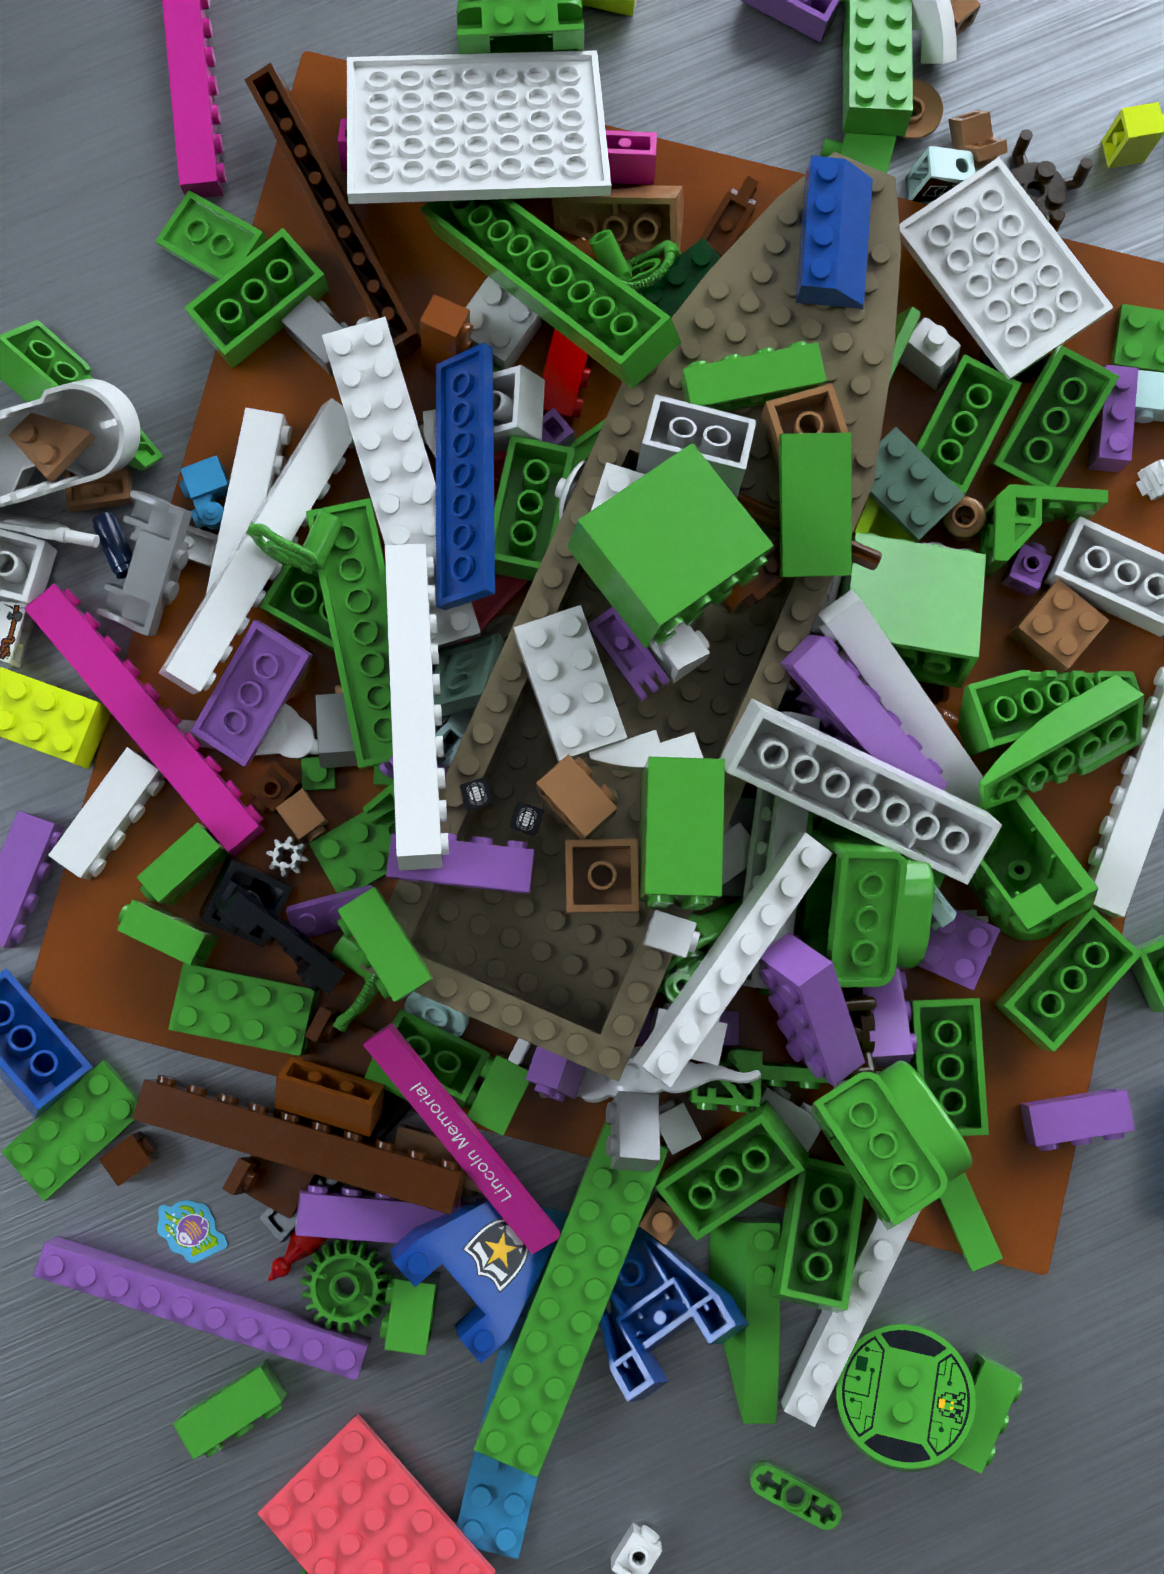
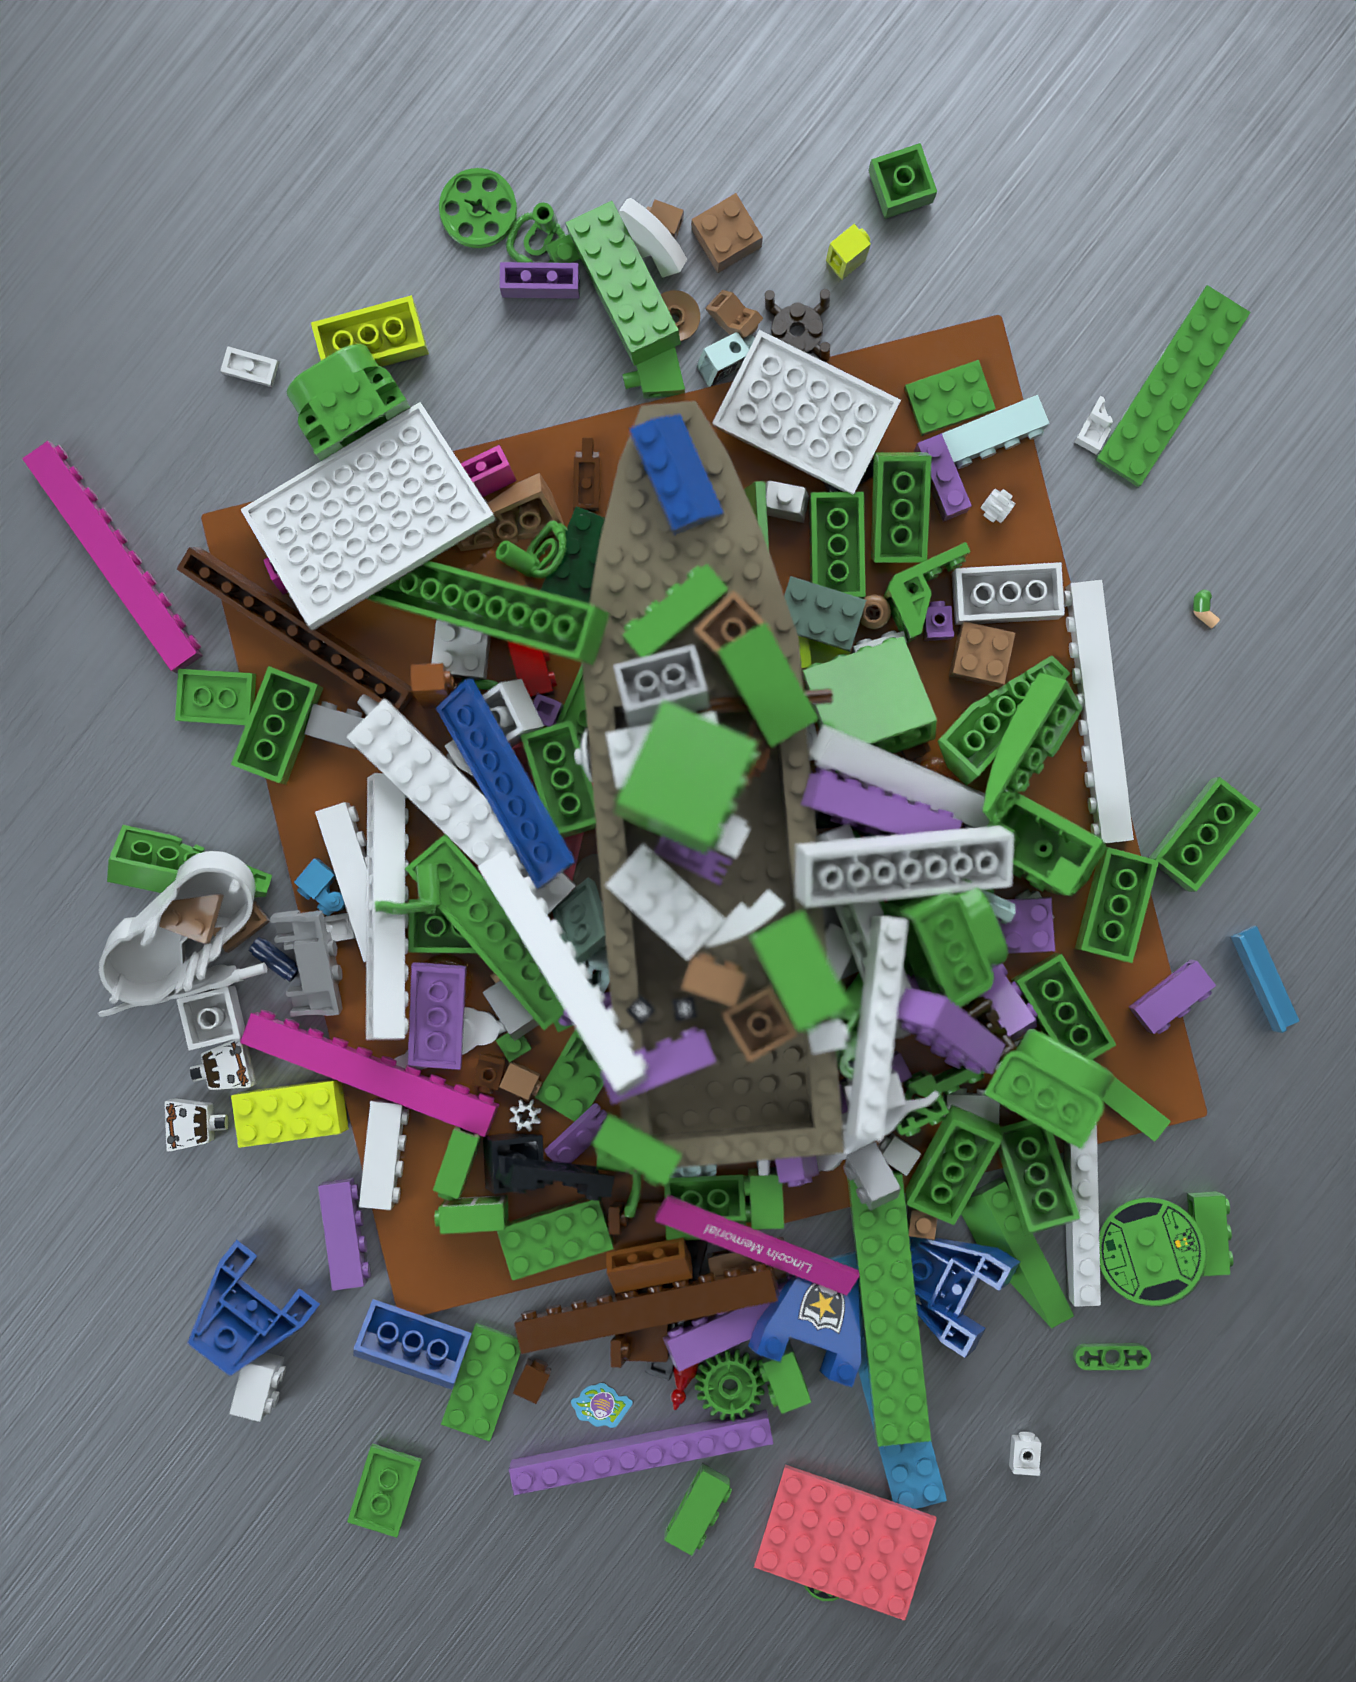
camera: 25 degrees left, 5 degrees up
none -> medium nougat brick [691,193,763,273]

